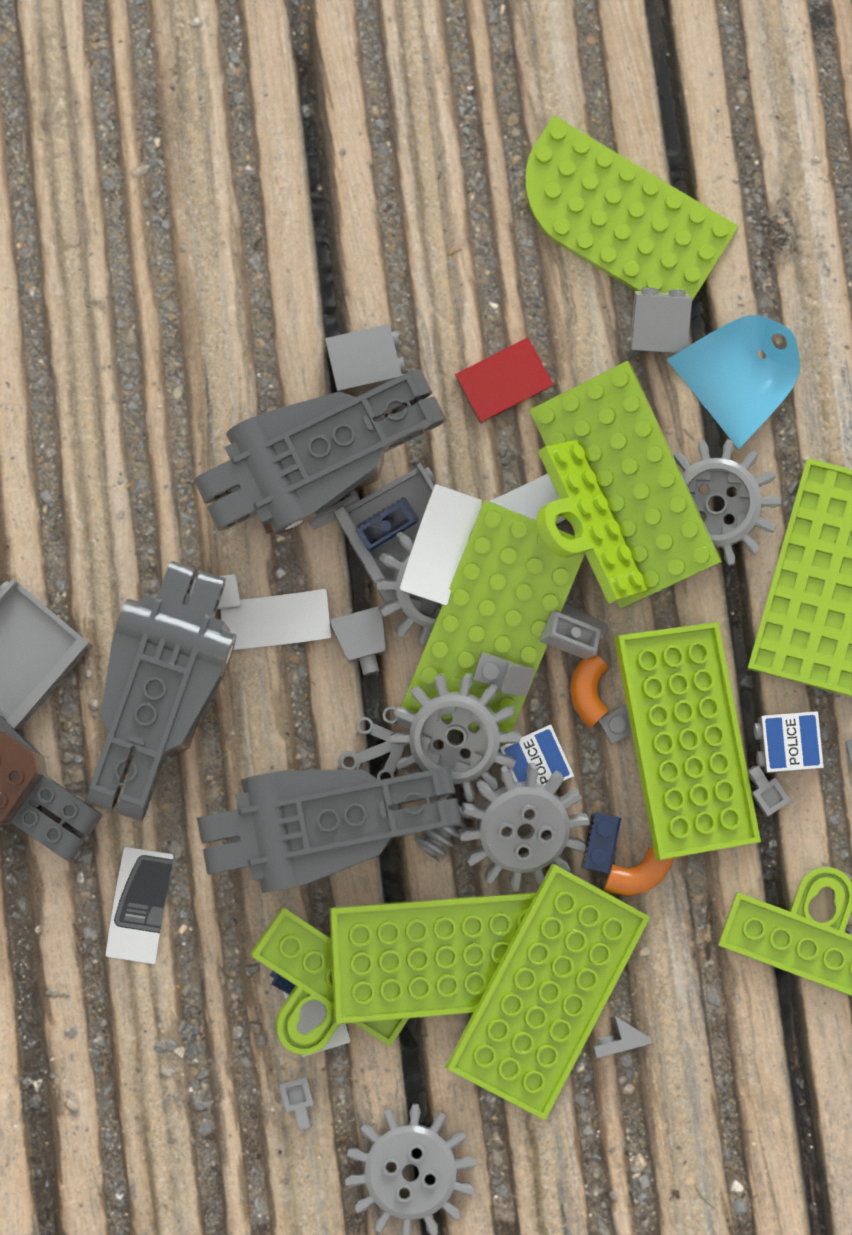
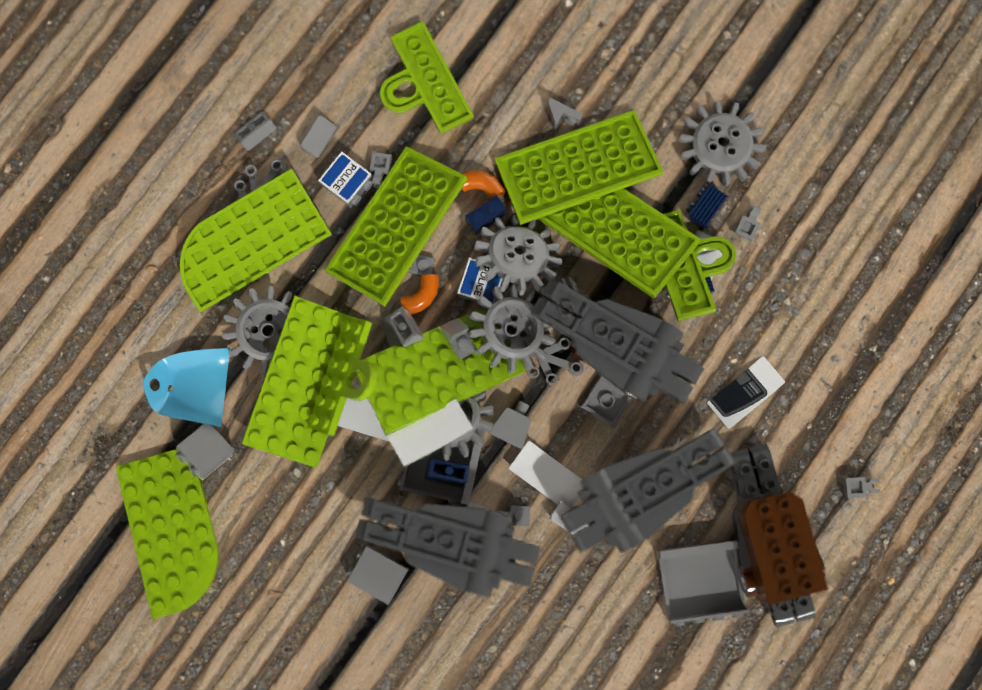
camera: 140 degrees left, 0 degrees up
red tile [455,337,553,424] -> none
none -> light grey plate [496,506,530,526]
none -> light grey tile [581,375,632,428]
none -> dark blue brick [685,184,728,230]

